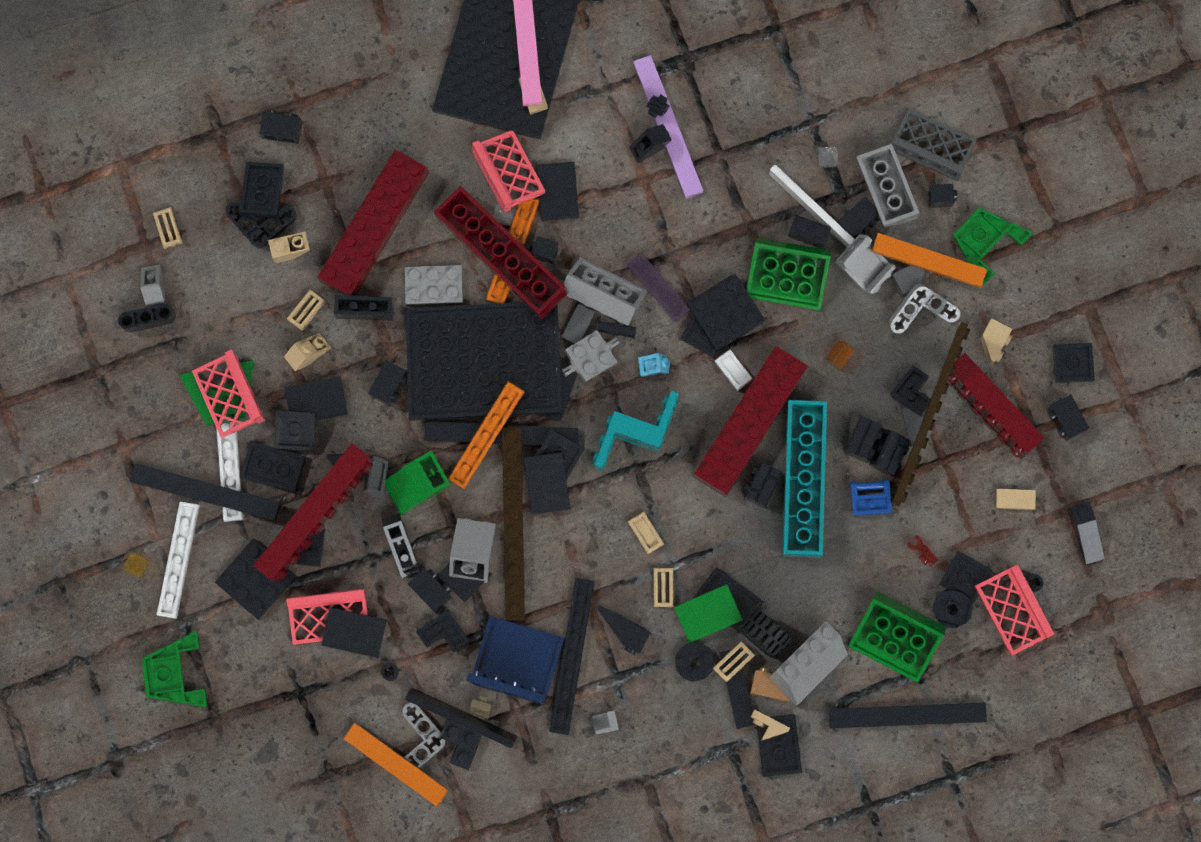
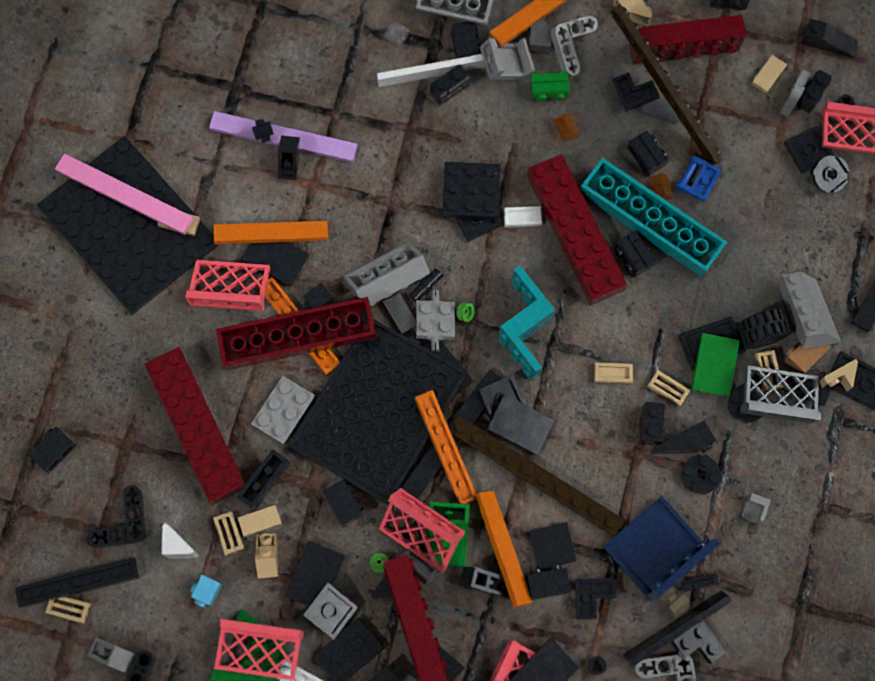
camera: 65 degrees left, 5 degrees down
black plate [239,162,285,218] -> none
tan slope [268,232,310,263] -> none
light grey slope [449,518,496,583] -> none
black tile [549,578,595,735] -> none
clear purple plate [627,253,690,323] -> none
medium azure bracket [638,353,670,377] -> none
green slope [747,237,831,311] -> none
green slope [848,591,946,683] -> none
black brick [869,430,910,475] -> none
clear red plate [906,535,938,567] -> none
none -> black tile [15,558,140,608]
none -> white slope [162,523,199,559]
none -> medium azure brick [190,575,222,608]
none -> orange tile [213,221,329,244]
none -> tan tile [238,505,282,537]
none -> bright green tile [369,553,389,574]
none -> coral fence [379,488,465,573]
none -> bright green tile [455,302,475,322]
none -> orange tile [475,491,533,608]
none -> green brick [530,72,570,102]
none -> black brick [639,401,665,446]
none -> clear orange piece [651,174,673,200]
none -> black plate [681,455,721,495]
none -> black axle [681,573,720,592]
none -> fence [740,365,821,423]
none -> light grey beam [780,69,811,117]
none -> black brick [798,70,832,113]

